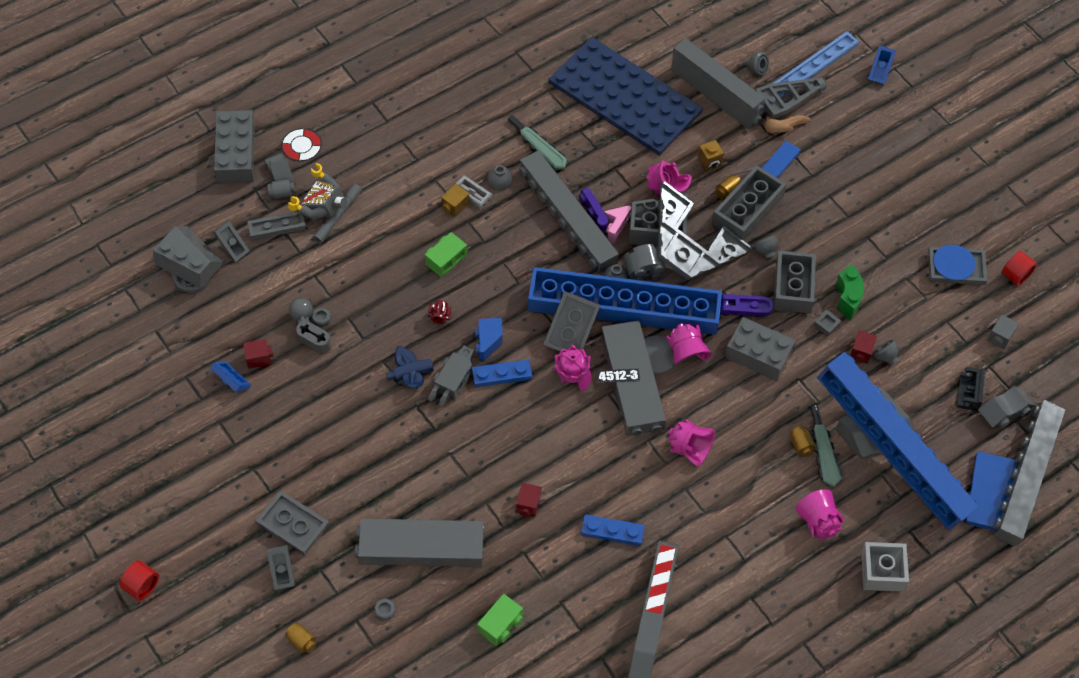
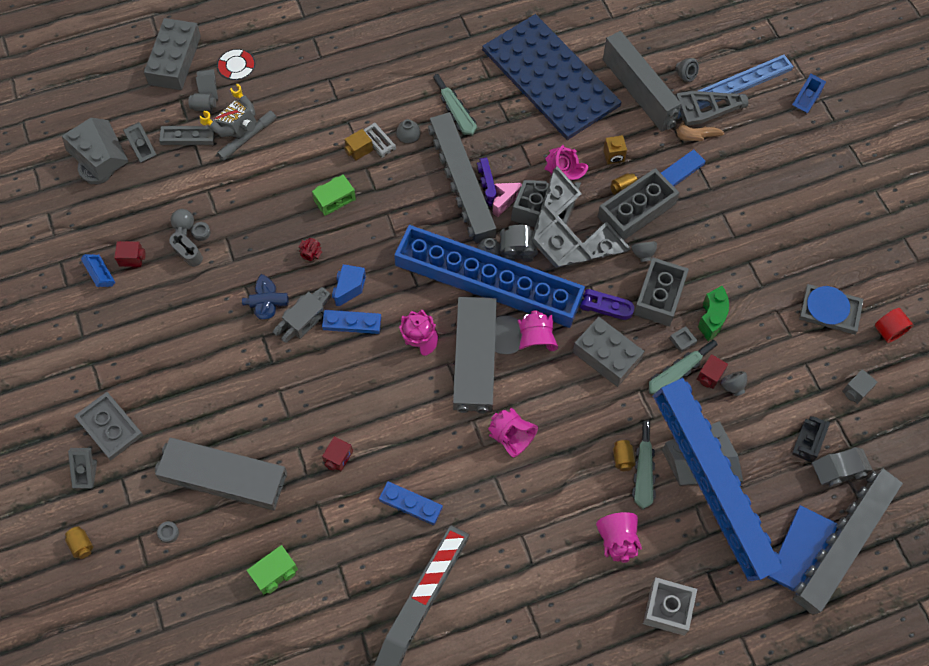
camera: 15 degrees right, 5 degrees up
dark grey plate [543,291,600,351] -> none
black sticker [596,368,640,382] -> none
none -> sand green sword [649,340,718,395]

